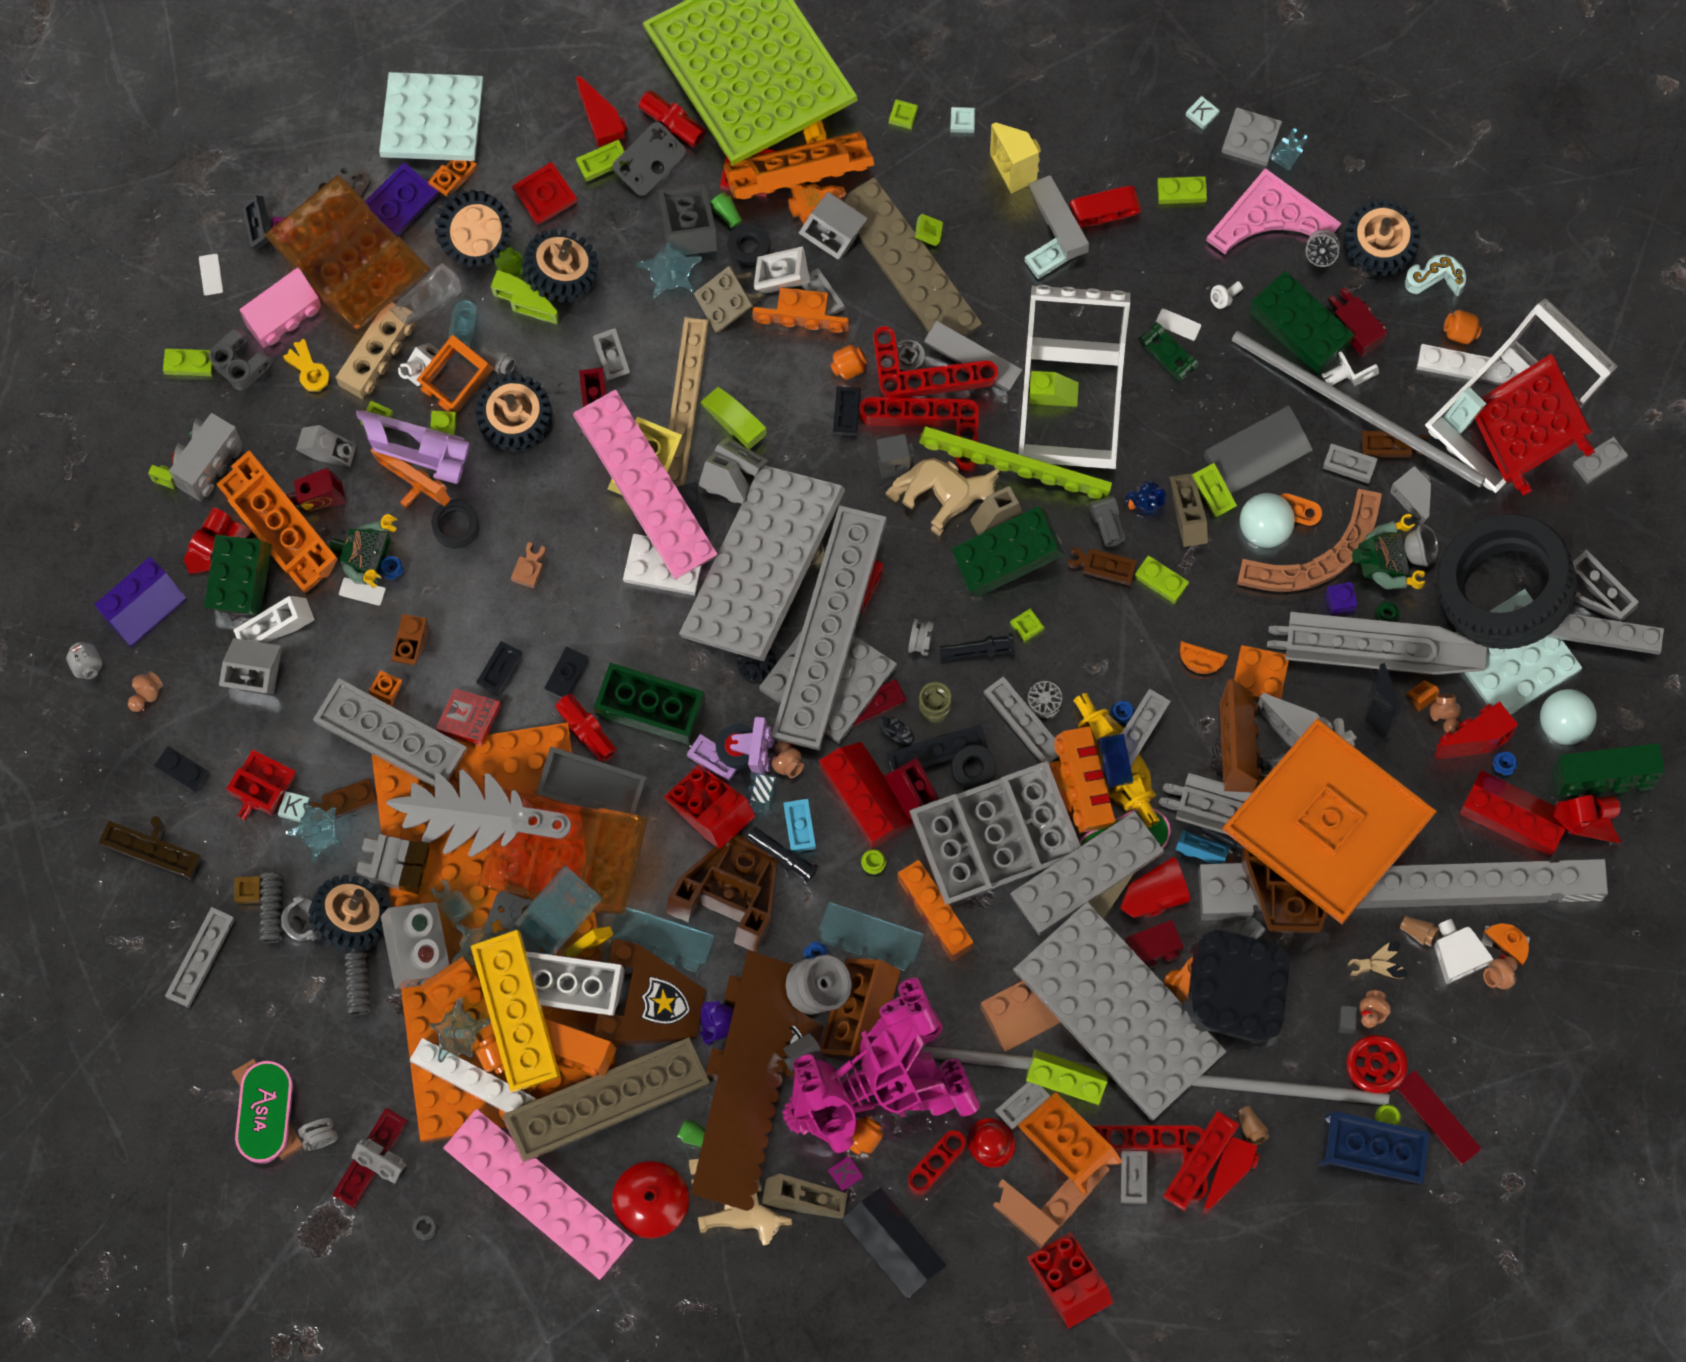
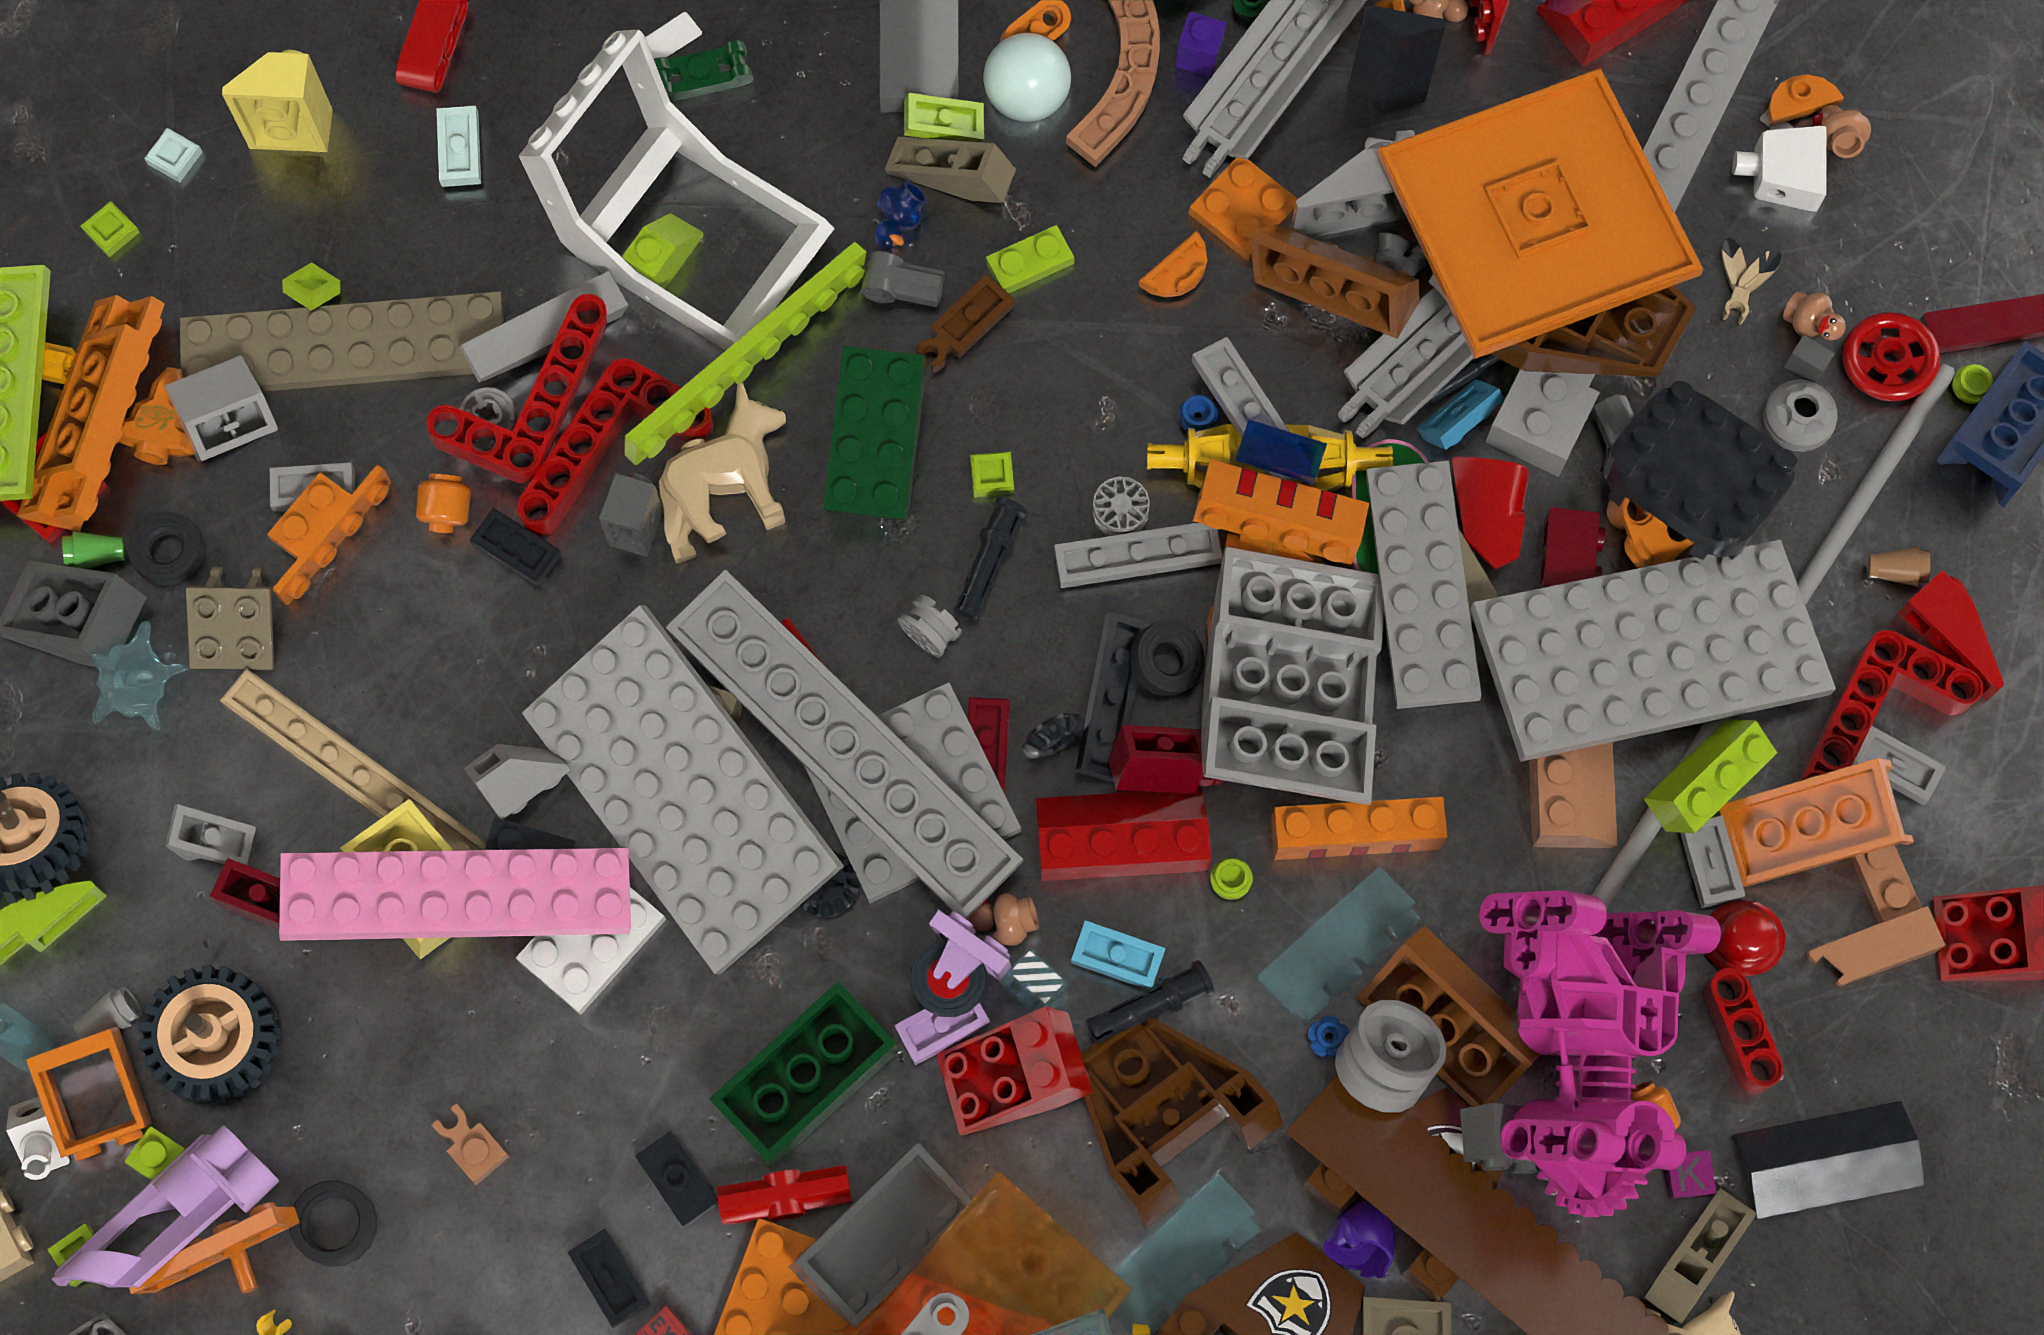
camera: 65 degrees left, 0 degrees up
lime slope [700,387,767,450] -> none
light grey plate [714,437,769,476] -> none
white slope [754,246,810,294] -> none
olive wheel [919,682,952,723] -> none
dark tan slope [970,486,1023,535] -> none
light grey slope [1029,175,1089,261] -> none
red tile [1163,1111,1240,1211] -> none
medium nougat cone [1400,915,1440,947] -> none
none -> light grey piece [1762,379,1838,452]

